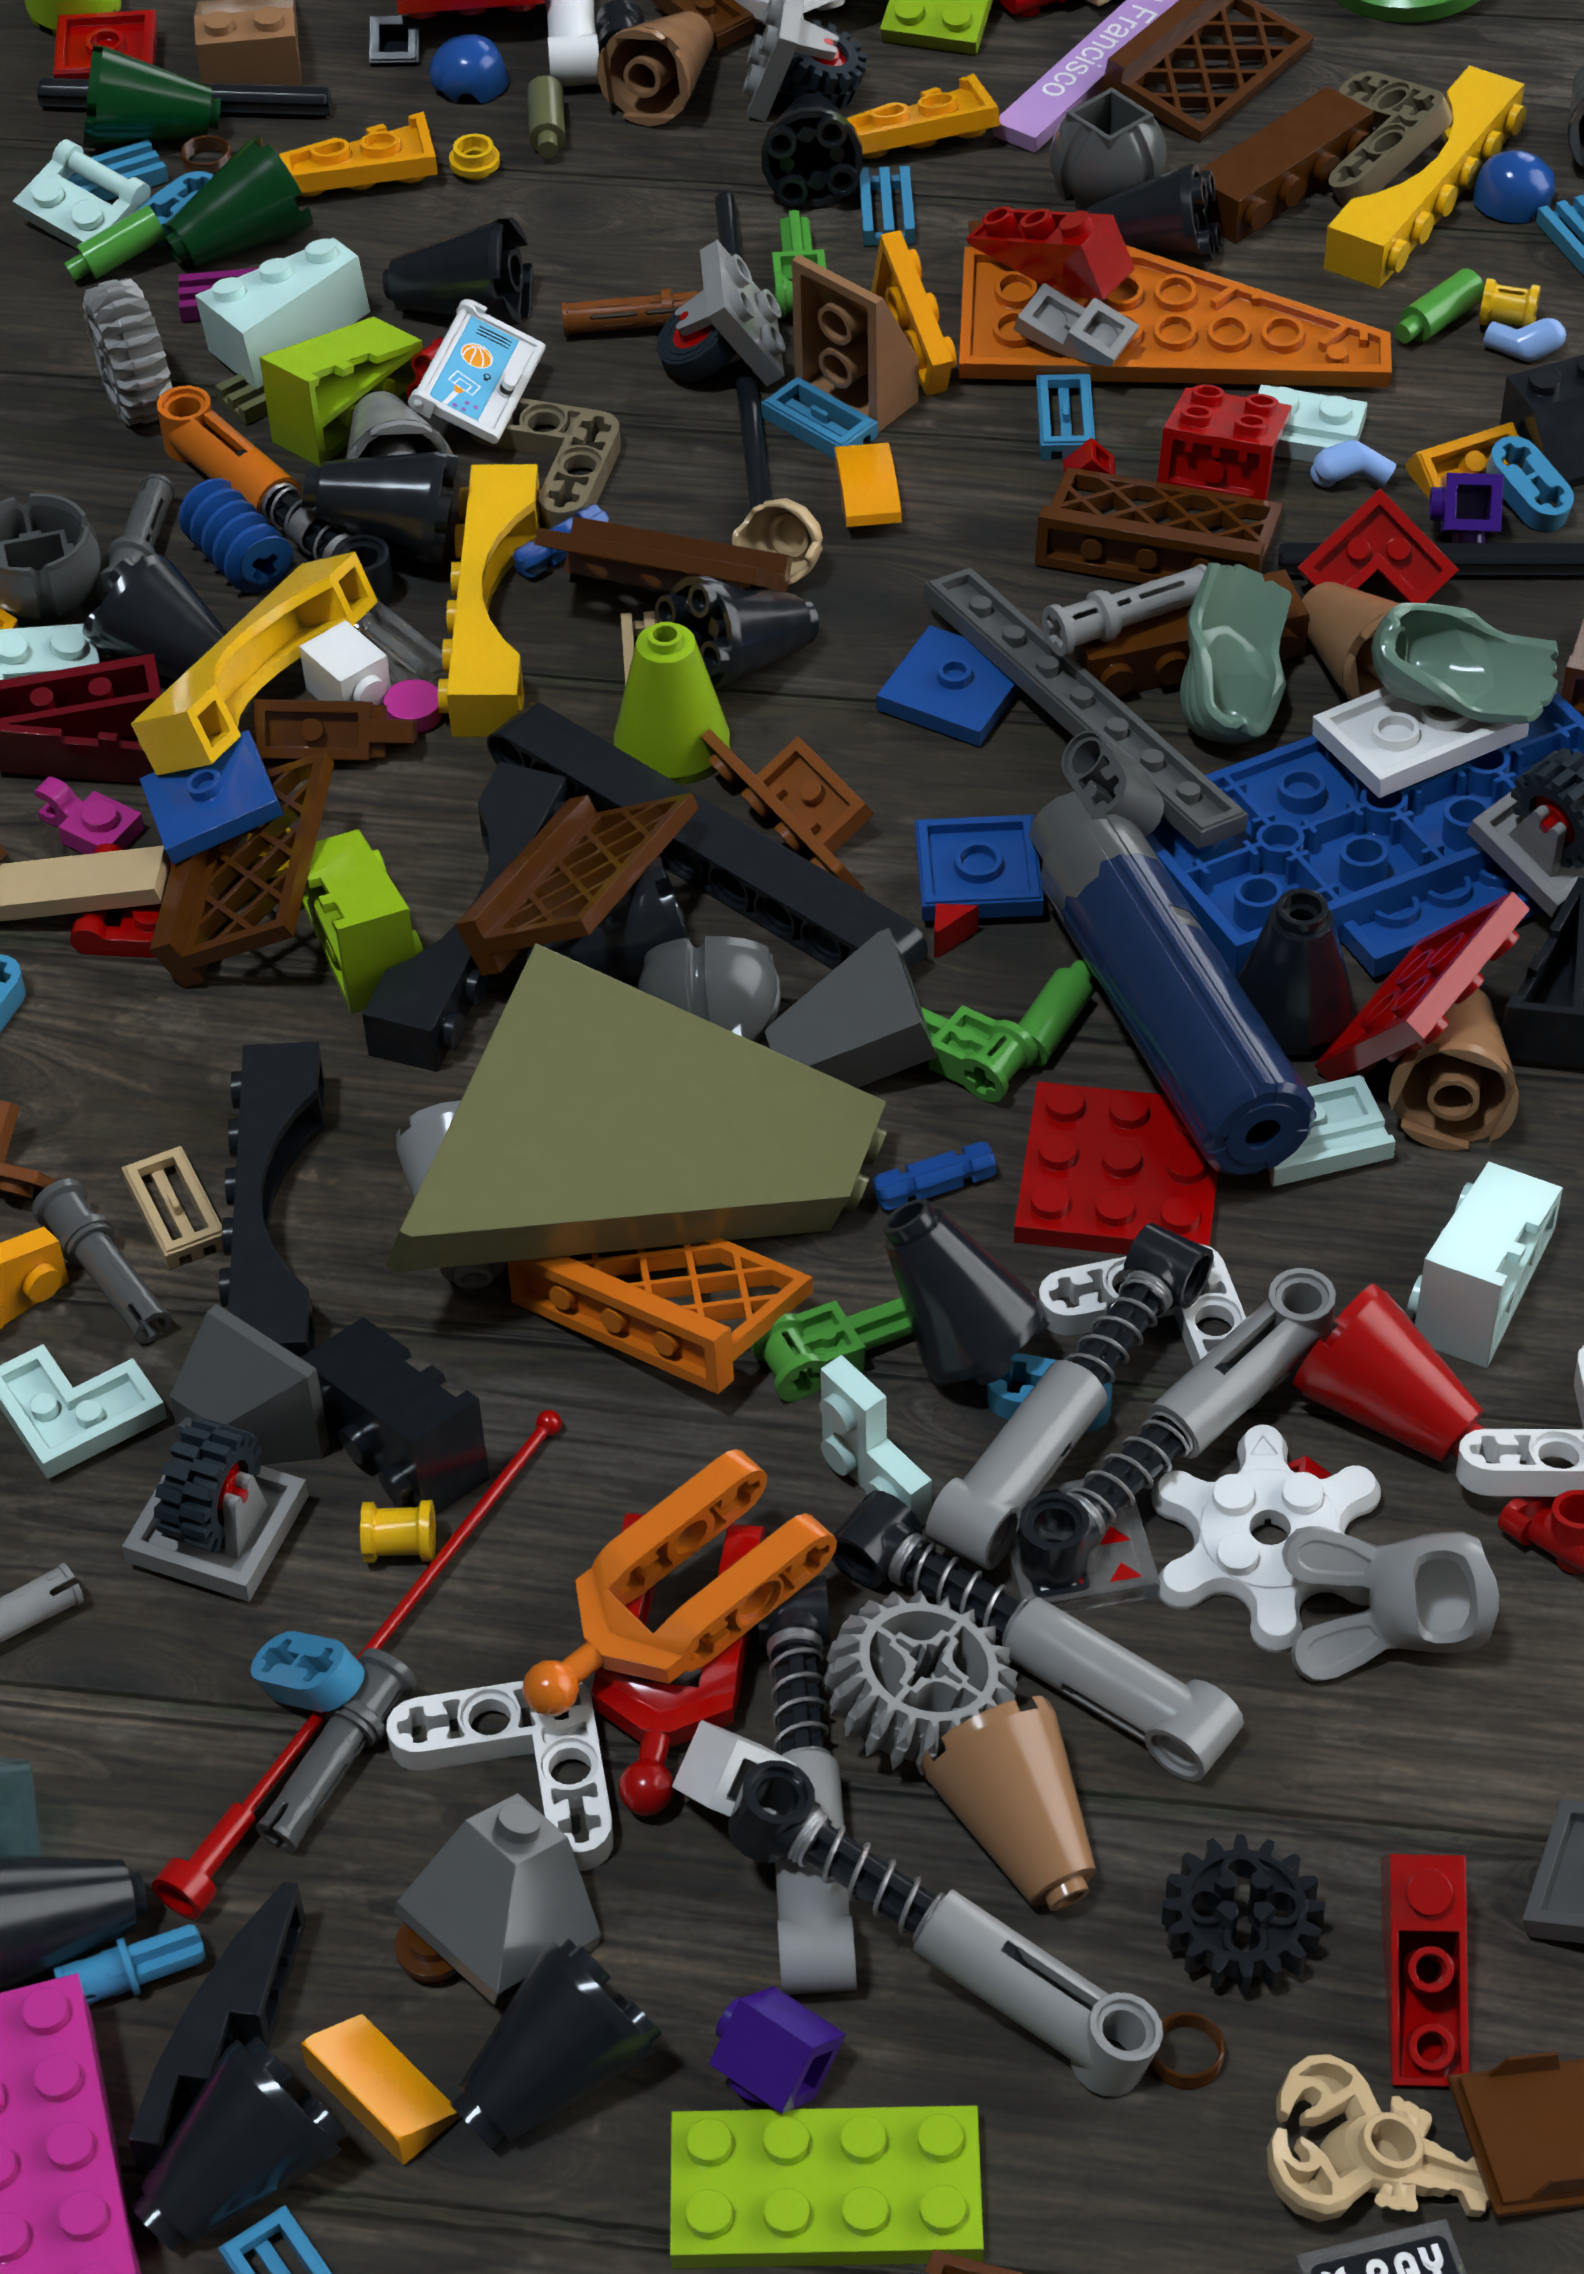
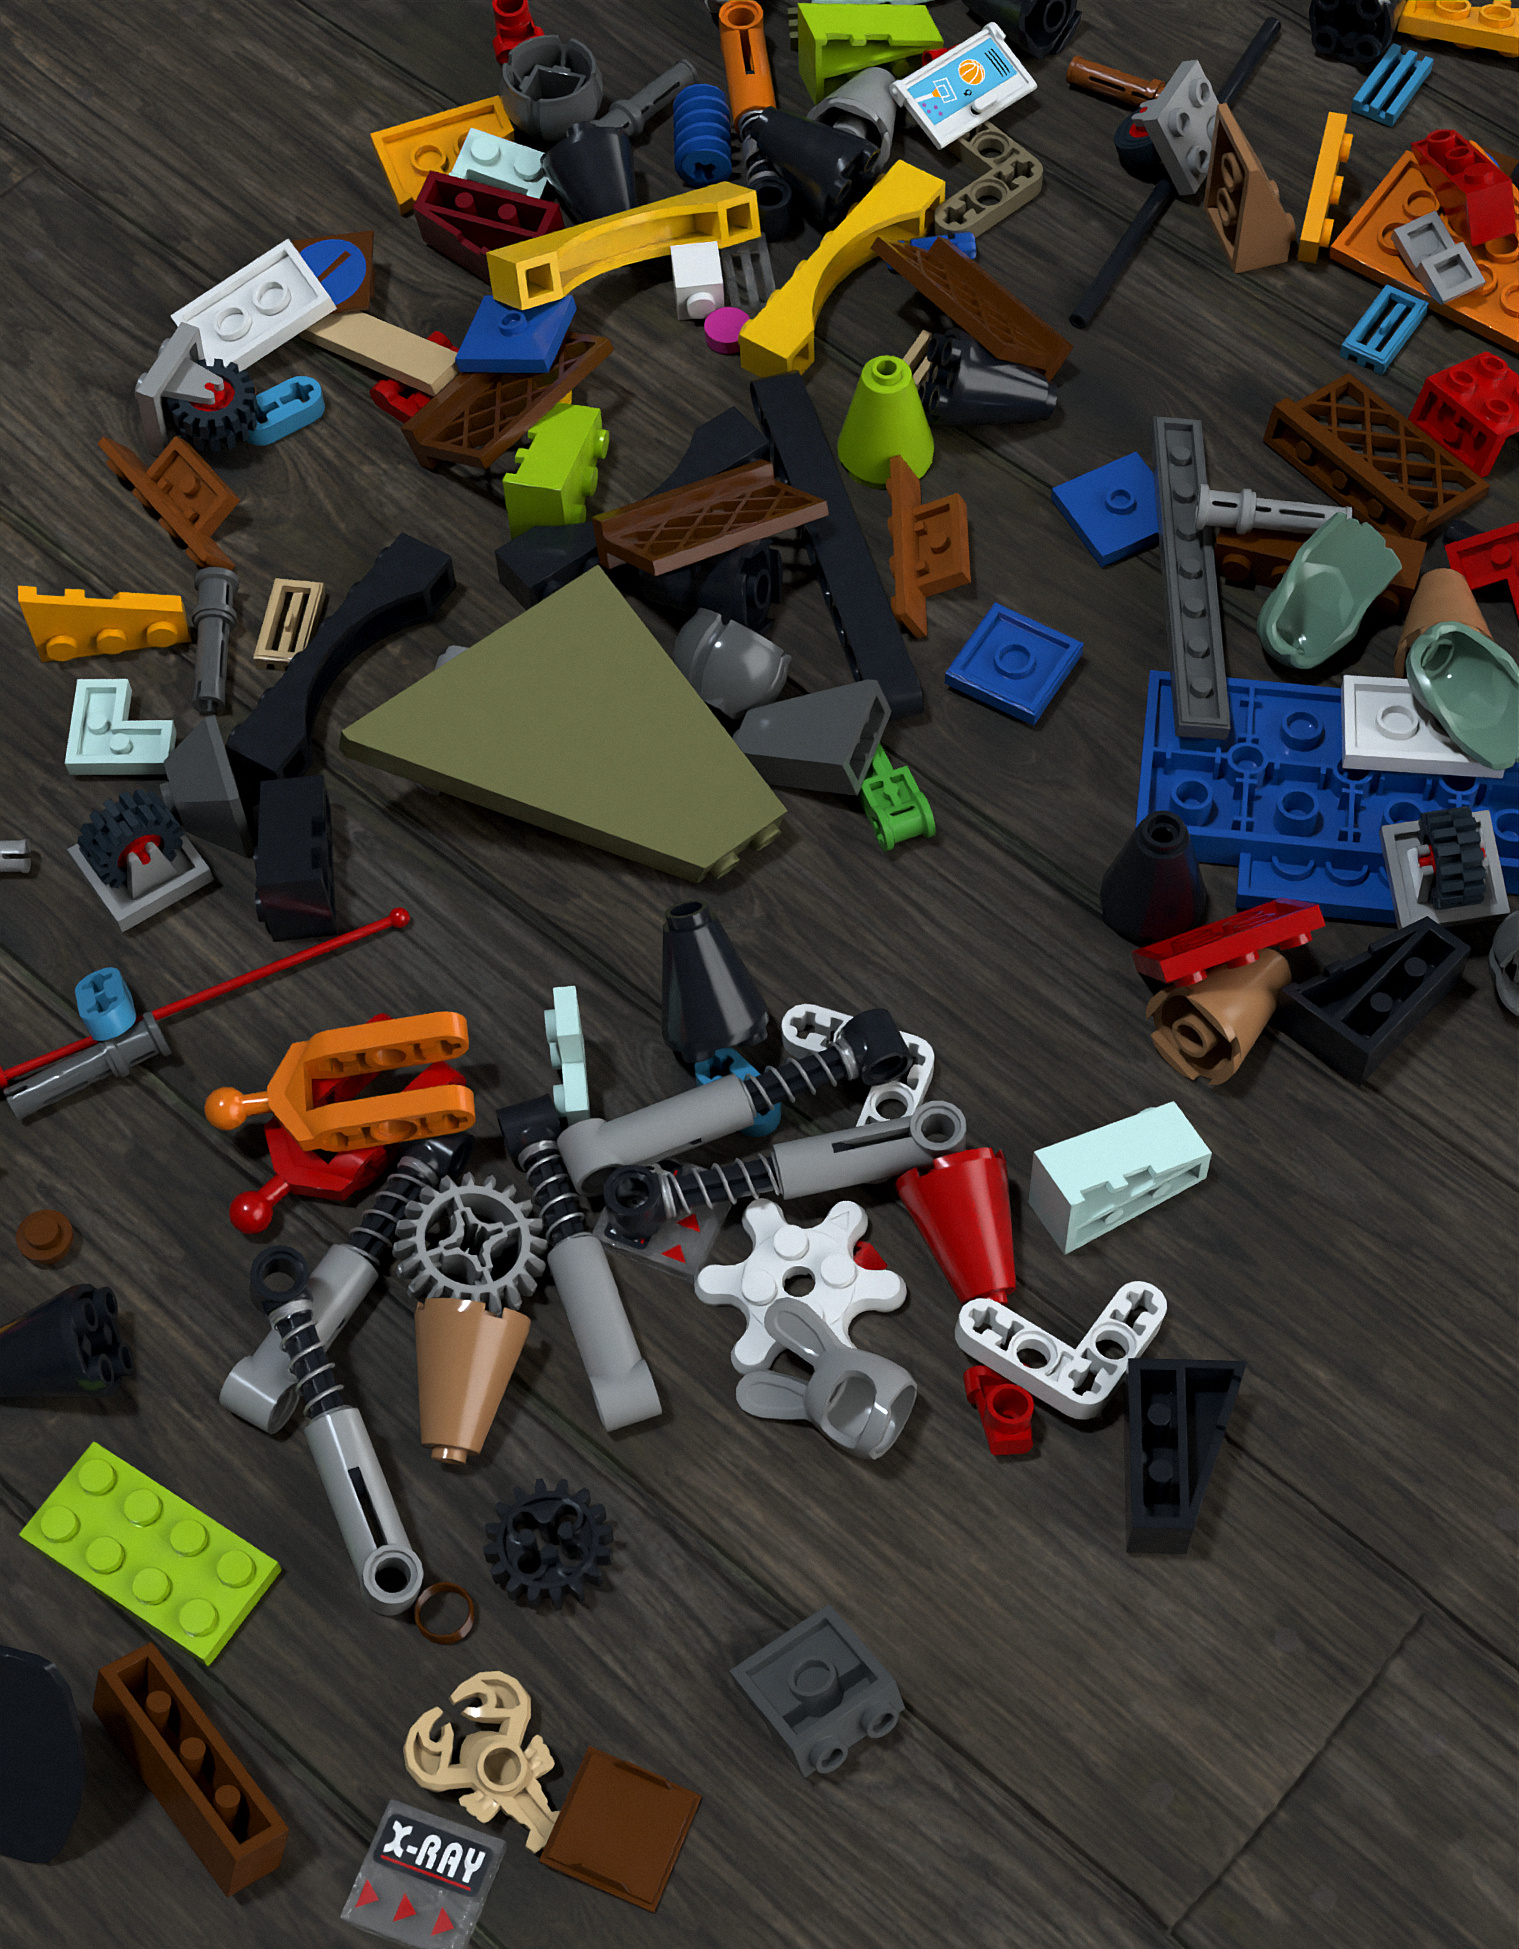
camera: 35 degrees right, 10 degrees up
dark pink plate [34,777,144,854] -> none
reddish brown hinge [254,699,418,761] -> none
yellow bush [360,1500,436,1563] -> none
white beam [386,1680,614,1871] -> none
dark grey slope [394,1793,602,2005] -> none
orange fence [507,1238,813,1394] -> none
white brick [672,1720,797,1816] -> none
dark purple brick [709,1986,846,2114] -> none
tan hair [732,498,823,585] -> none
bright green connector [750,1298,912,1402] -> none
dark azure tile [761,376,878,459] -> none
bright green connector [772,210,826,319] -> none
light orange slope [834,442,902,527] -> none
blue axle [873,1141,996,1211] -> none
red piece [934,903,979,958] -> none
red plate [1014,1081,1218,1255] -> none
bright green cylinder [1018,960,1094,1067] -> none
dark blue piece [1028,730,1317,1176] -> none
red piece [1063,438,1115,475] -> none
light aqua plate [1268,1074,1396,1187] -> none
red slope [1381,1854,1469,2086] -> none

